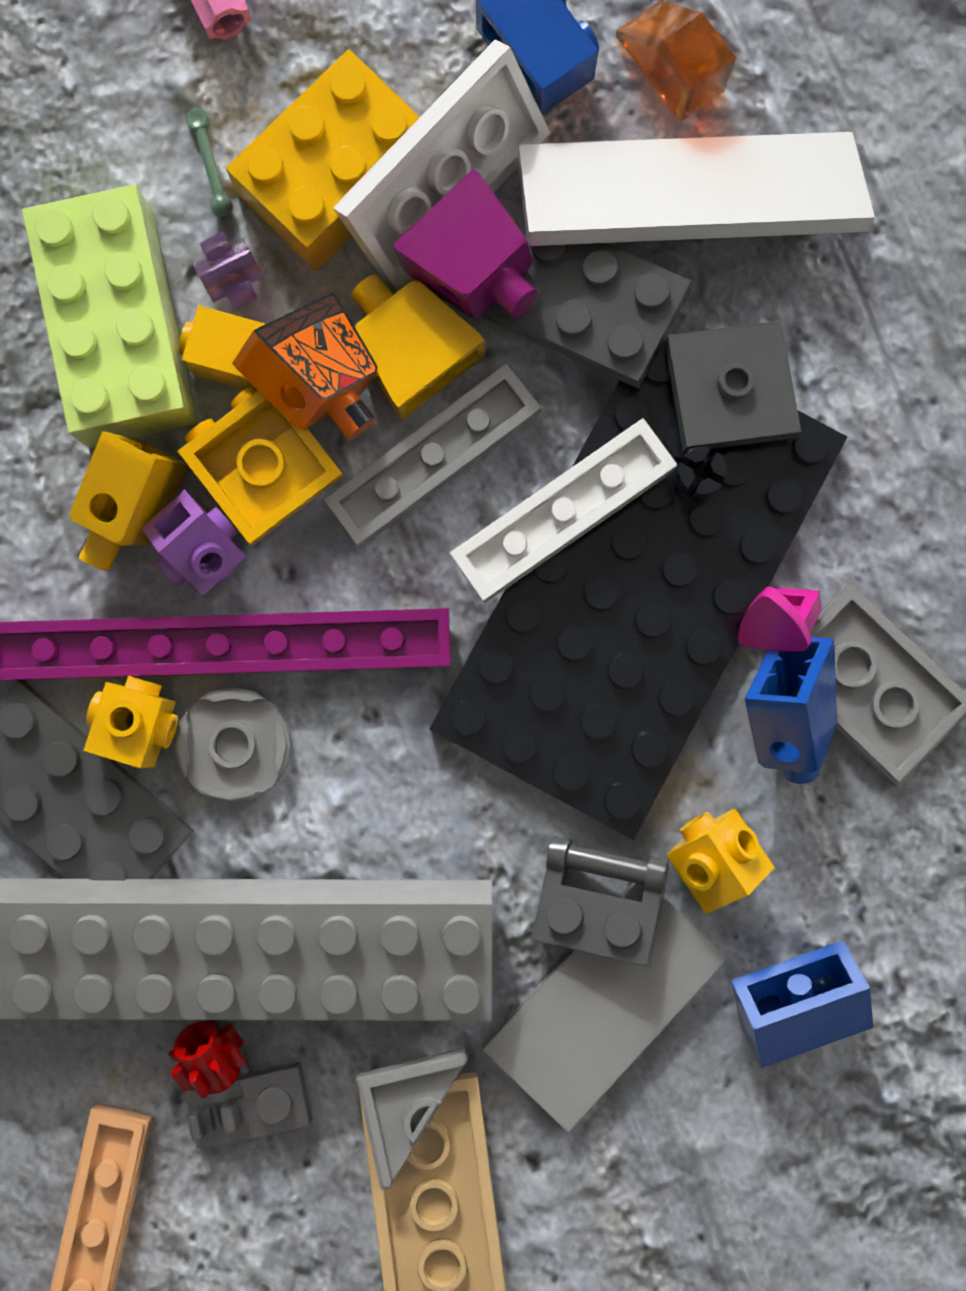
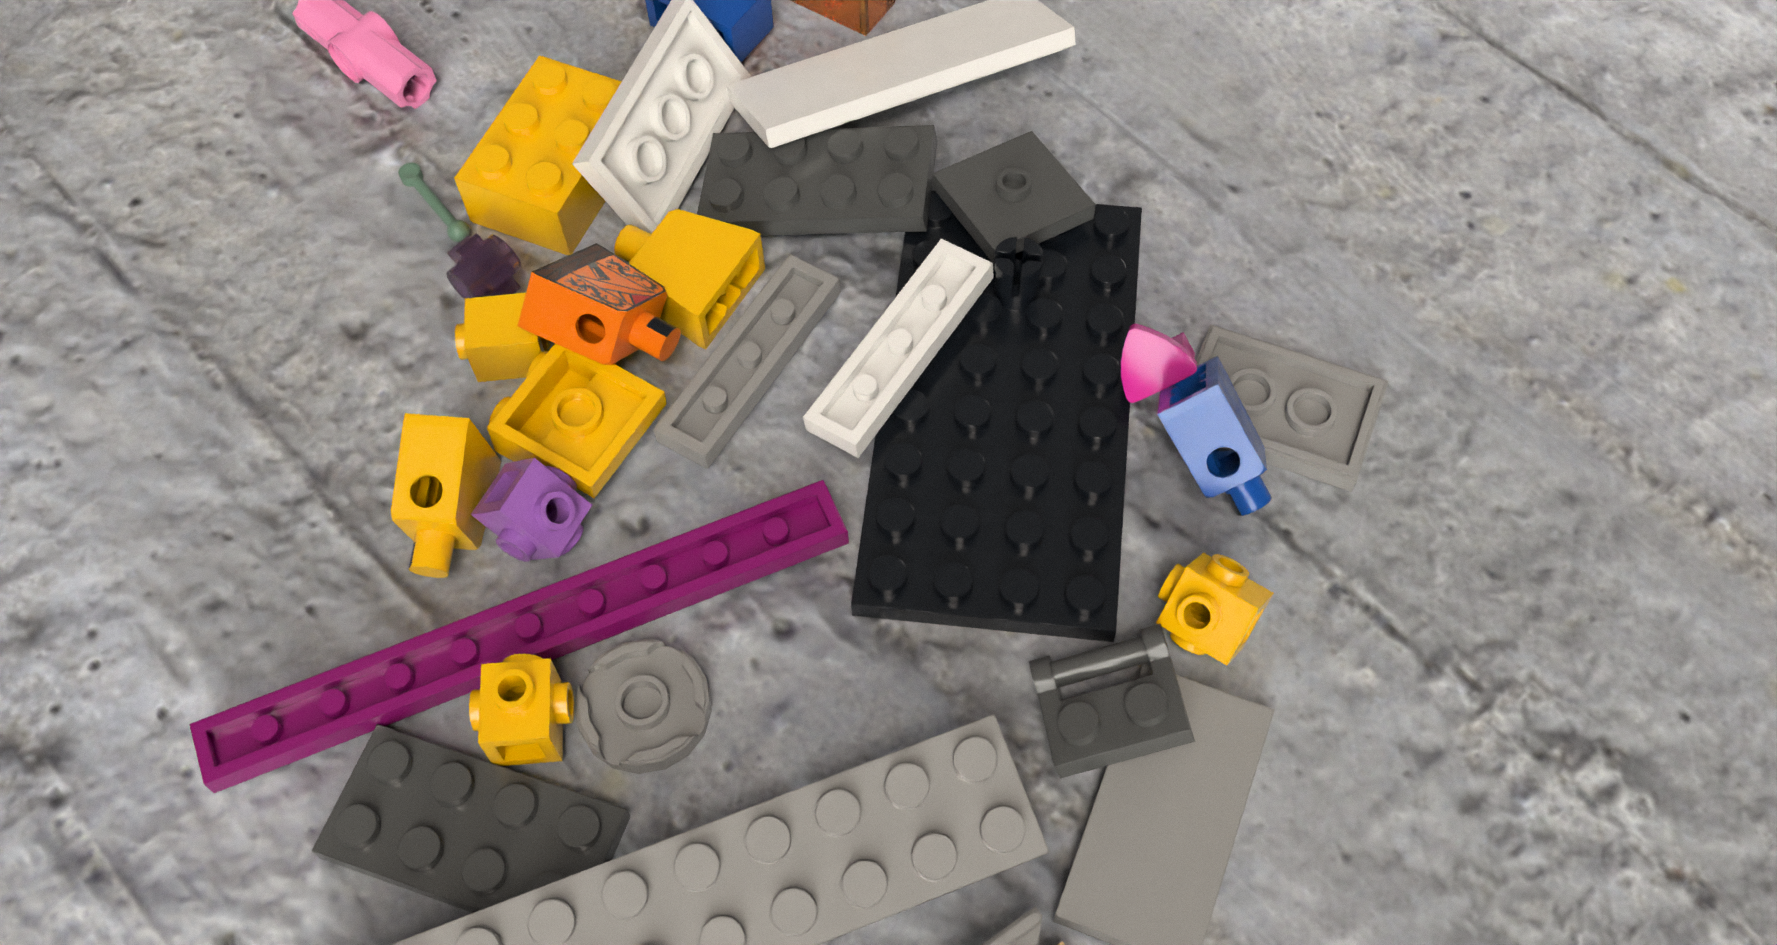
camera: 20 degrees left, 25 degrees down
yellowish green brick [22,184,198,448] -> none
magenta torso [392,168,537,318] -> none
blue brick [731,940,873,1068] -> none

